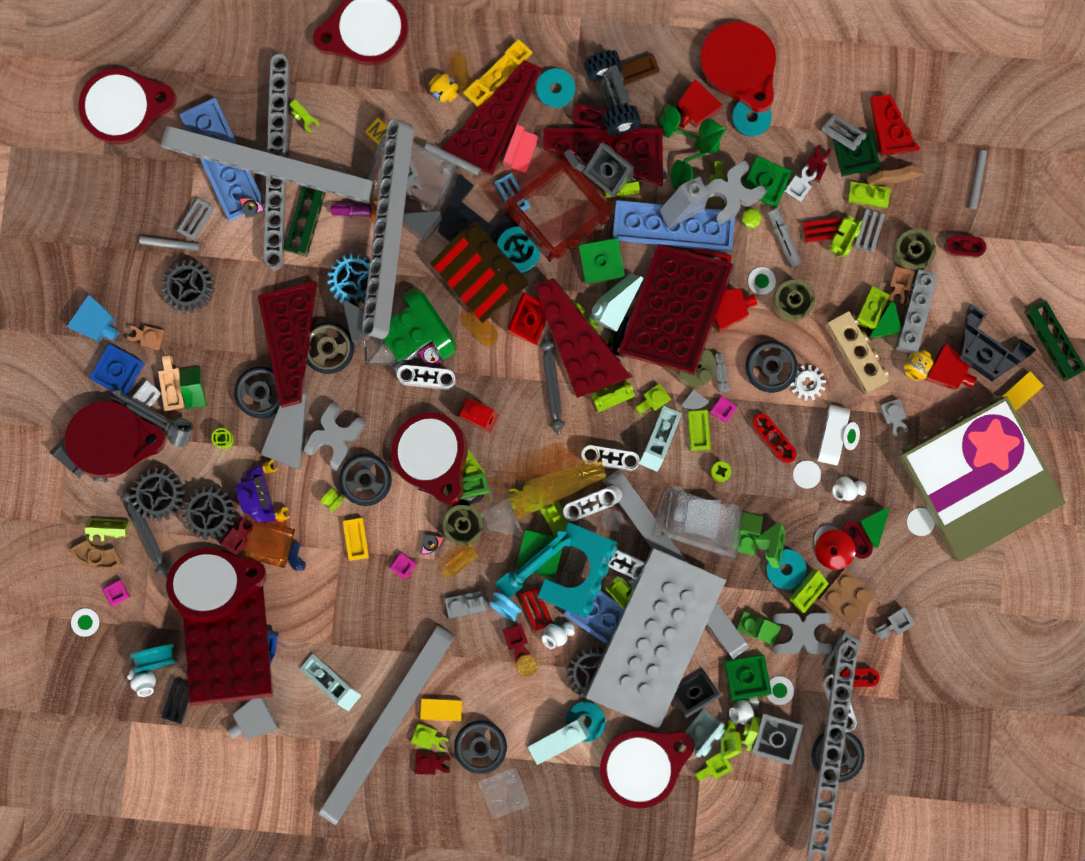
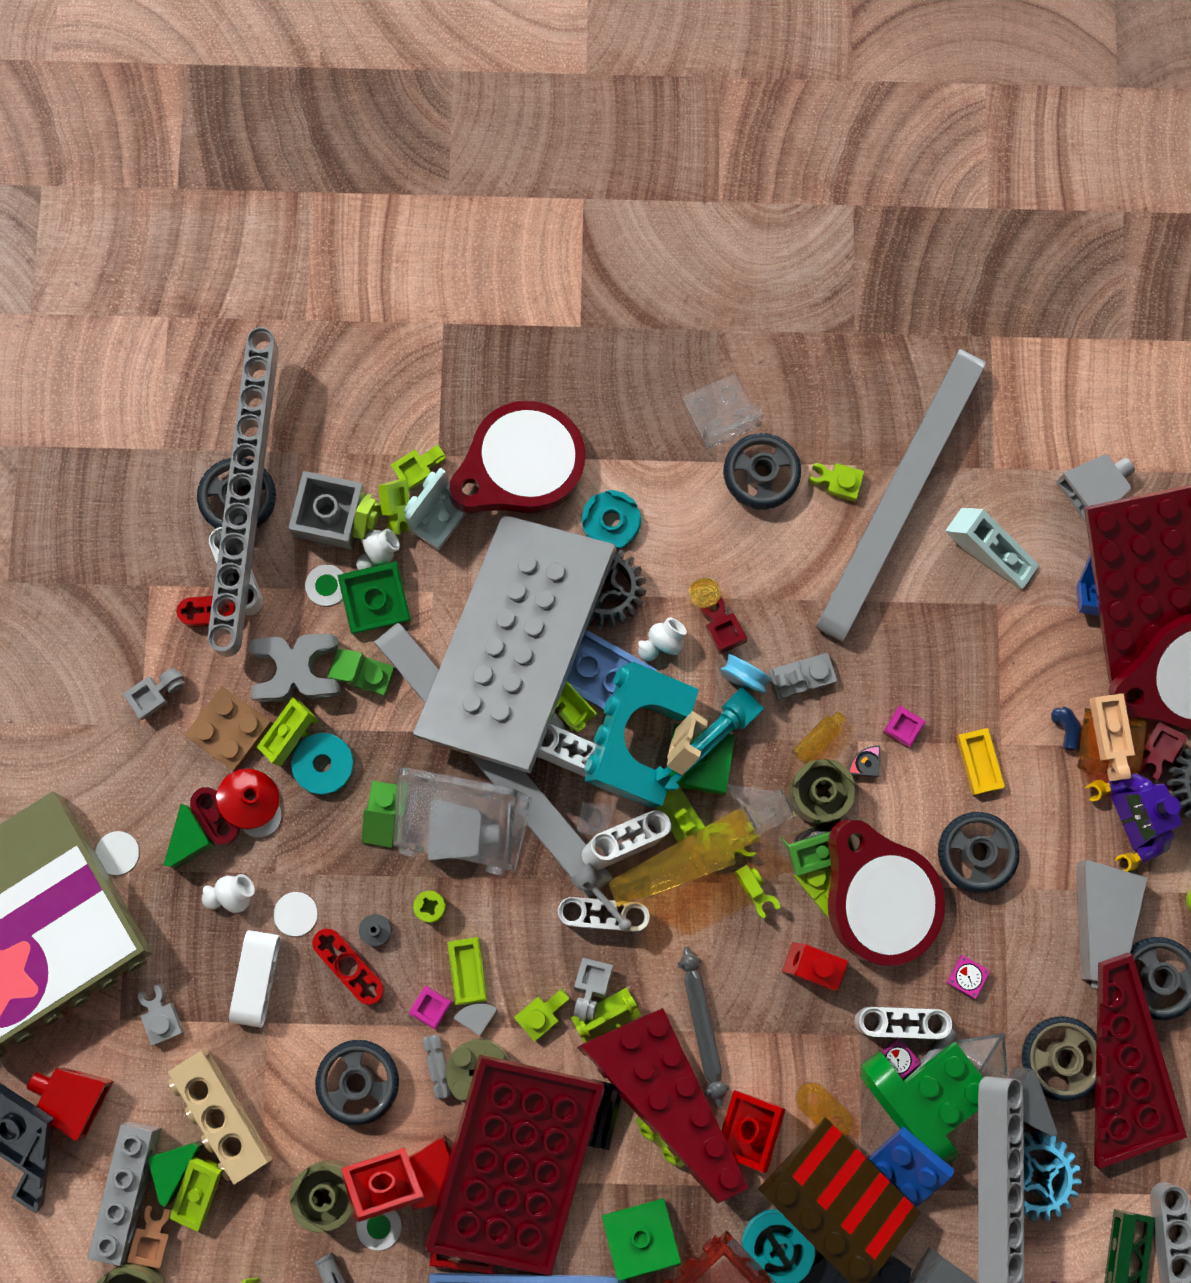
camera: 170 degrees right, 5 degrees down
light grey piece [304,402,366,471] -> none
lime wheel [320,487,345,513] -> none
dark red plate [415,753,450,775] -> none
yellow tile [420,699,462,721] -> none
red tile [519,586,553,632] -> none
light aqua slope [527,718,590,765] -> none
light aqua slope [589,274,643,331] -> none
light aqua slope [639,406,682,472] -> none
dark grey slope [673,669,721,718] -> none
bright green slope [755,523,786,568] -> none
white gear [790,365,826,401] -> none
light grey tile [822,631,862,675] -> none
white sticker [843,422,860,450] -> none
yellow head [904,350,934,381] -> none
none -> red slope [341,1147,424,1222]
none -> dark grey tile [359,914,392,946]
none -> light grey hinge [570,863,631,931]
none -> light grey plate [574,957,613,1022]
none -> tan piece [667,711,708,775]
none -> lime plate [734,865,780,919]
none -> blue plate [867,1126,954,1207]
none -> tile [946,955,990,999]
none -> light nougat plate [1089,693,1135,781]

